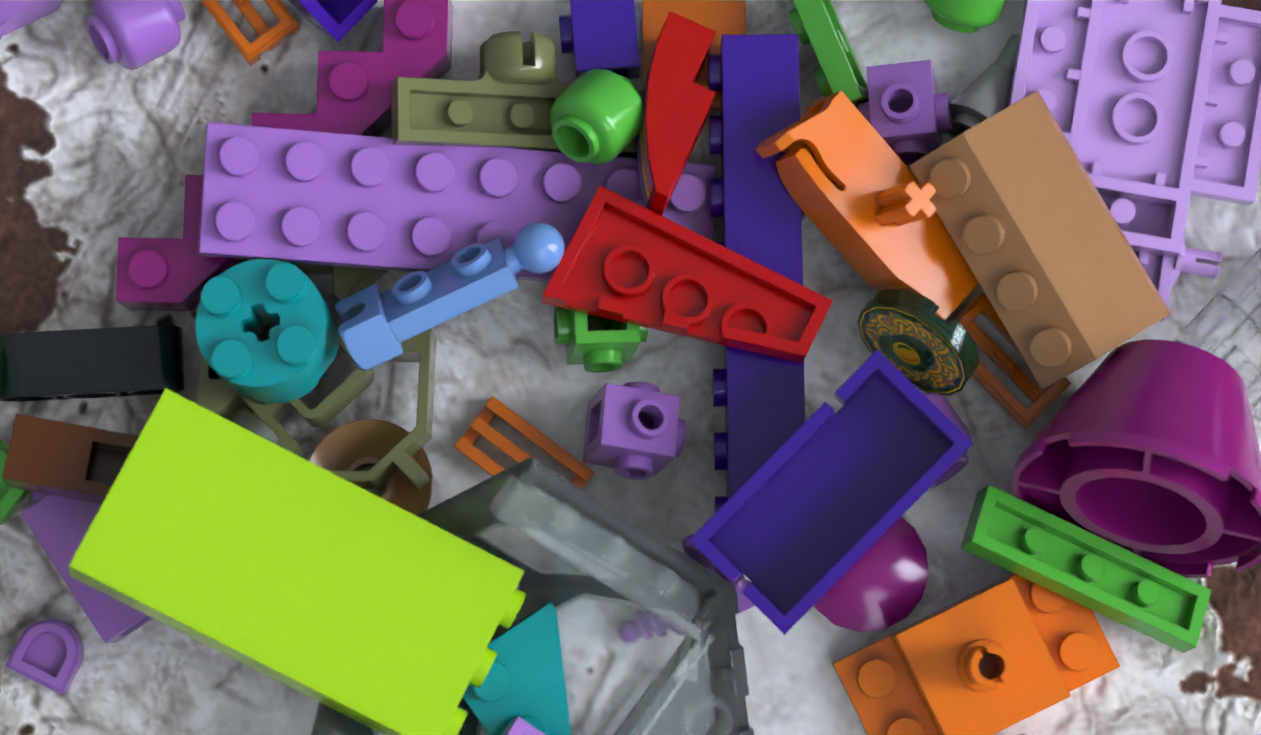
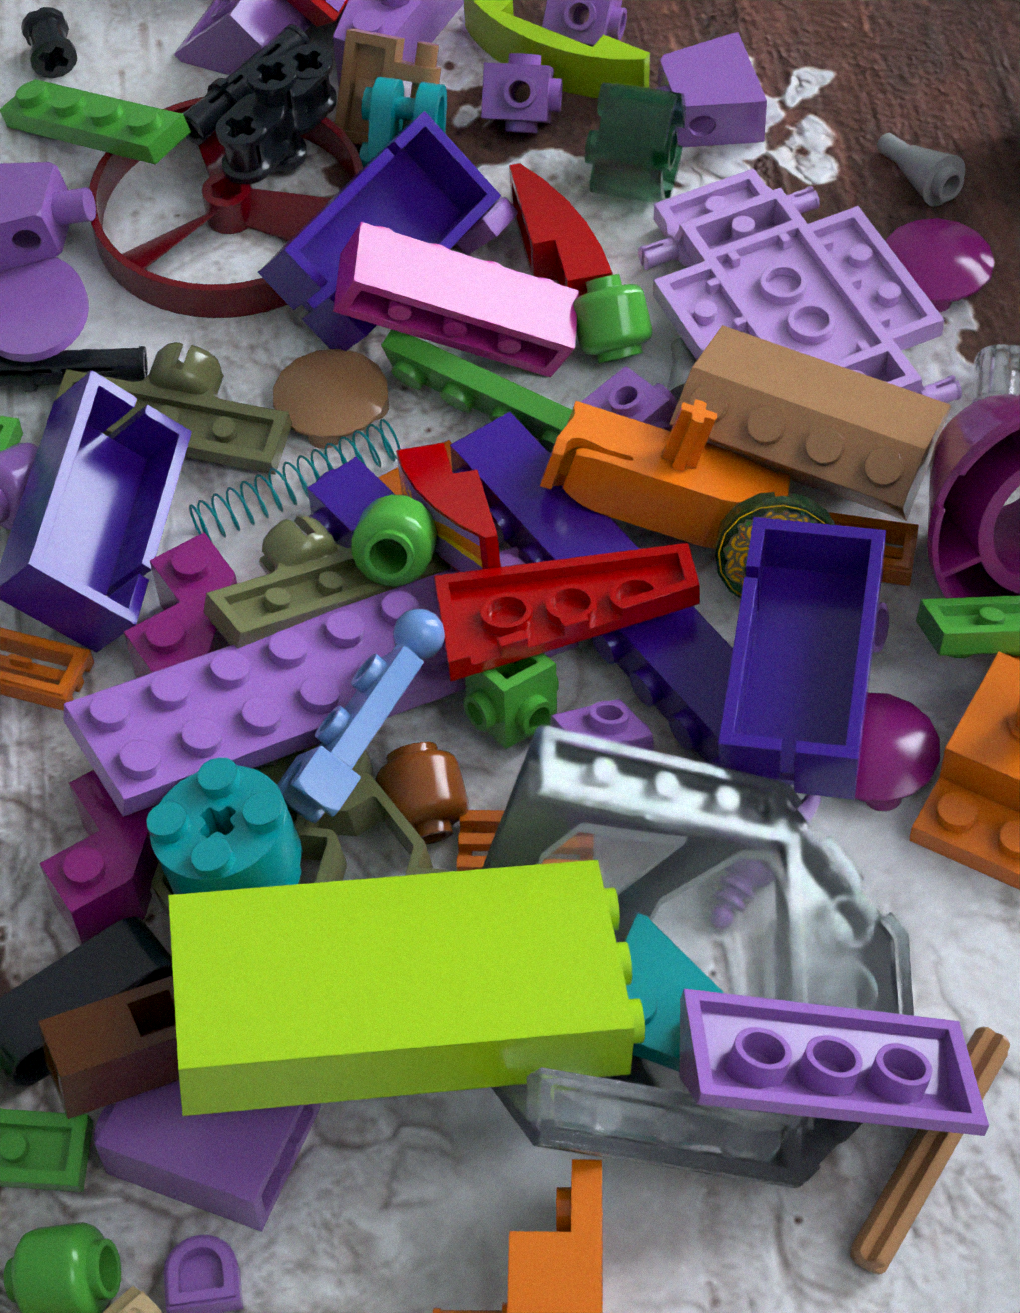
camera: 30 degrees left, 30 degrees down
none -> dark orange head [375,742,469,845]

